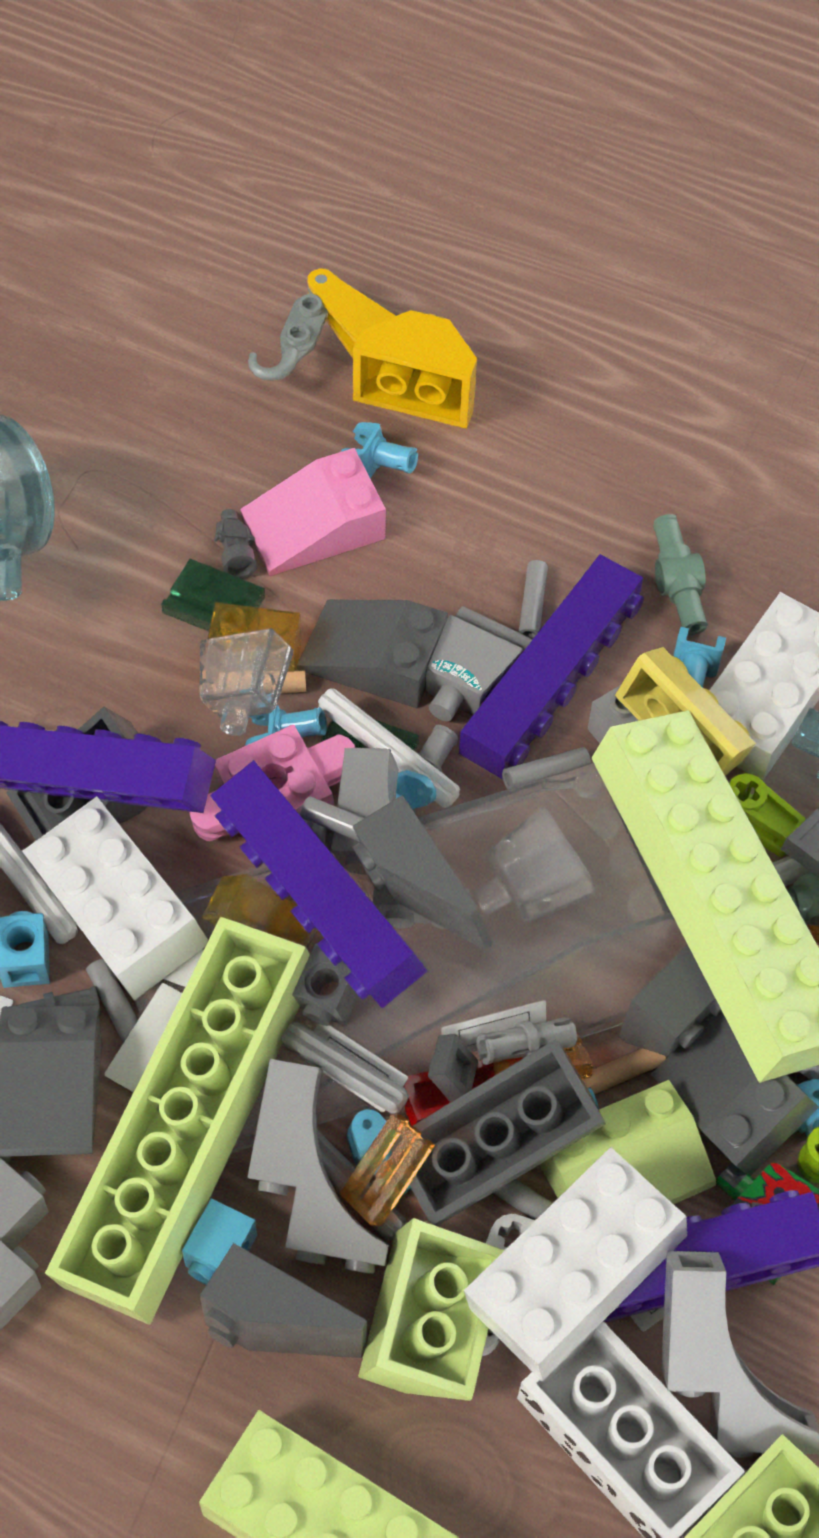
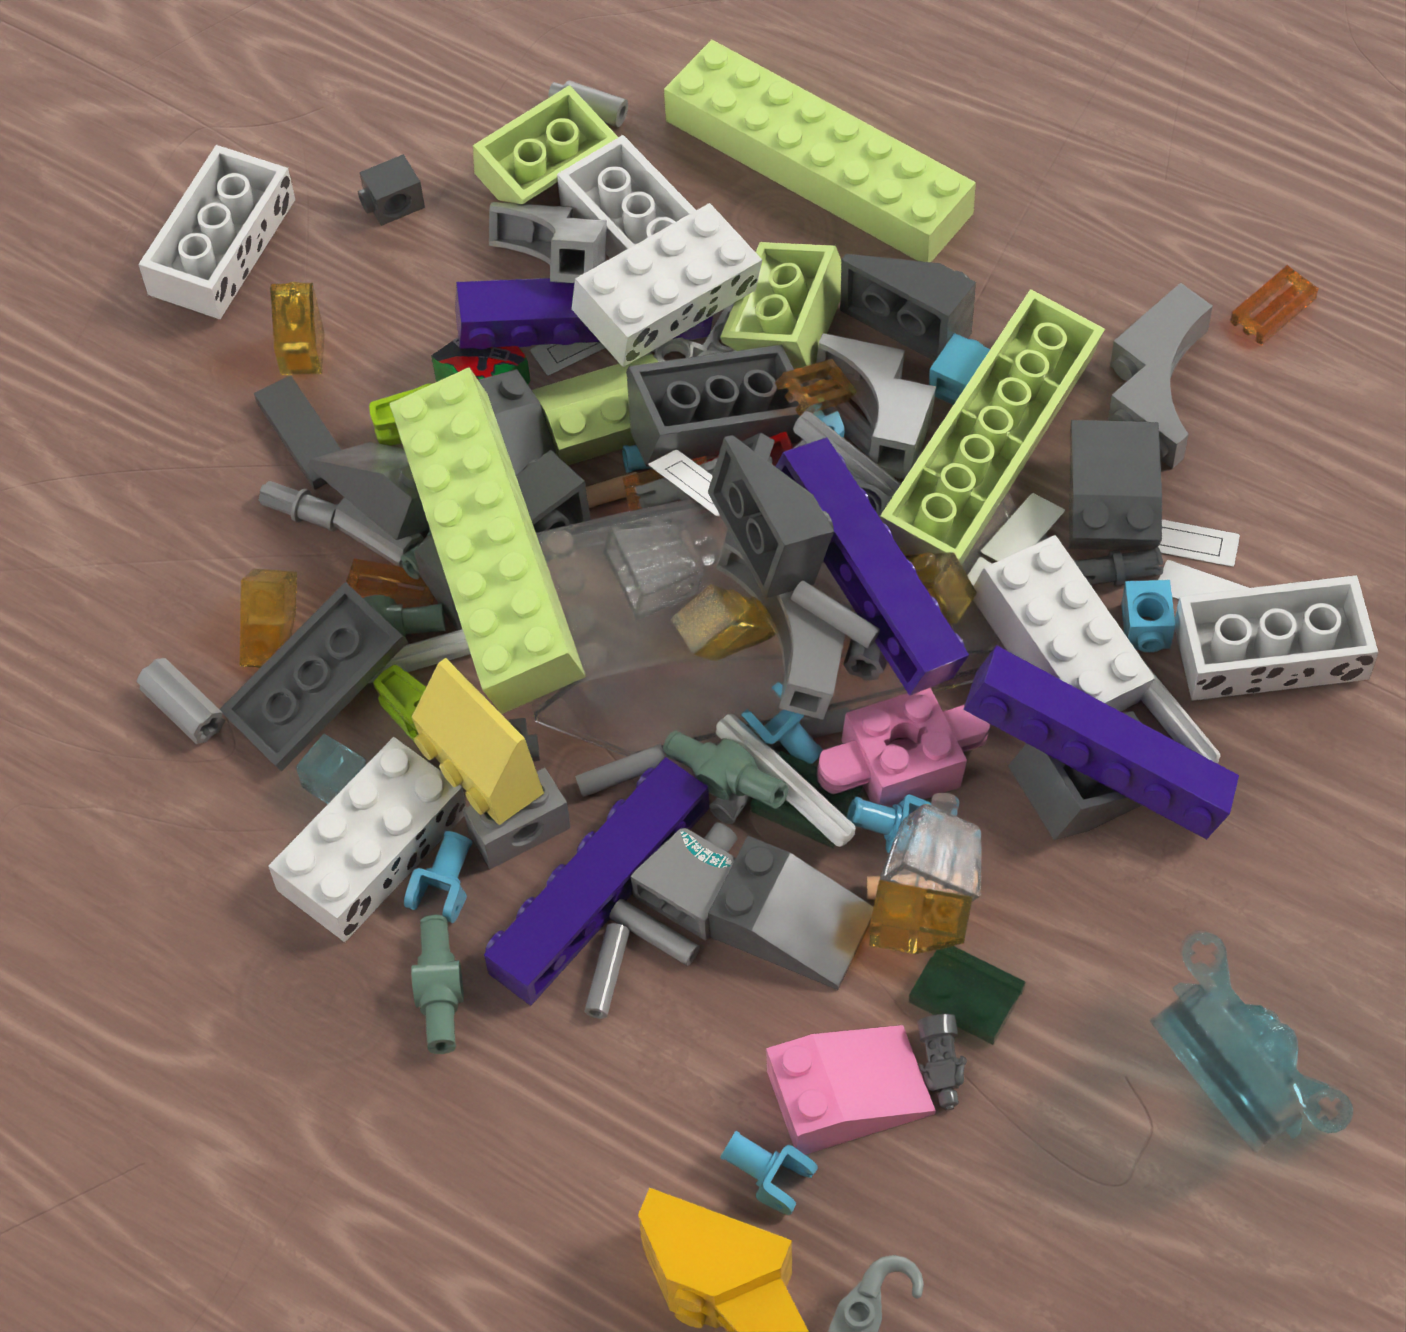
camera: 170 degrees left, 0 degrees up
none -> white sticker [649,450,720,516]
none -> sand green pin [663,730,788,809]
none -> clear yellow slope [671,584,776,661]

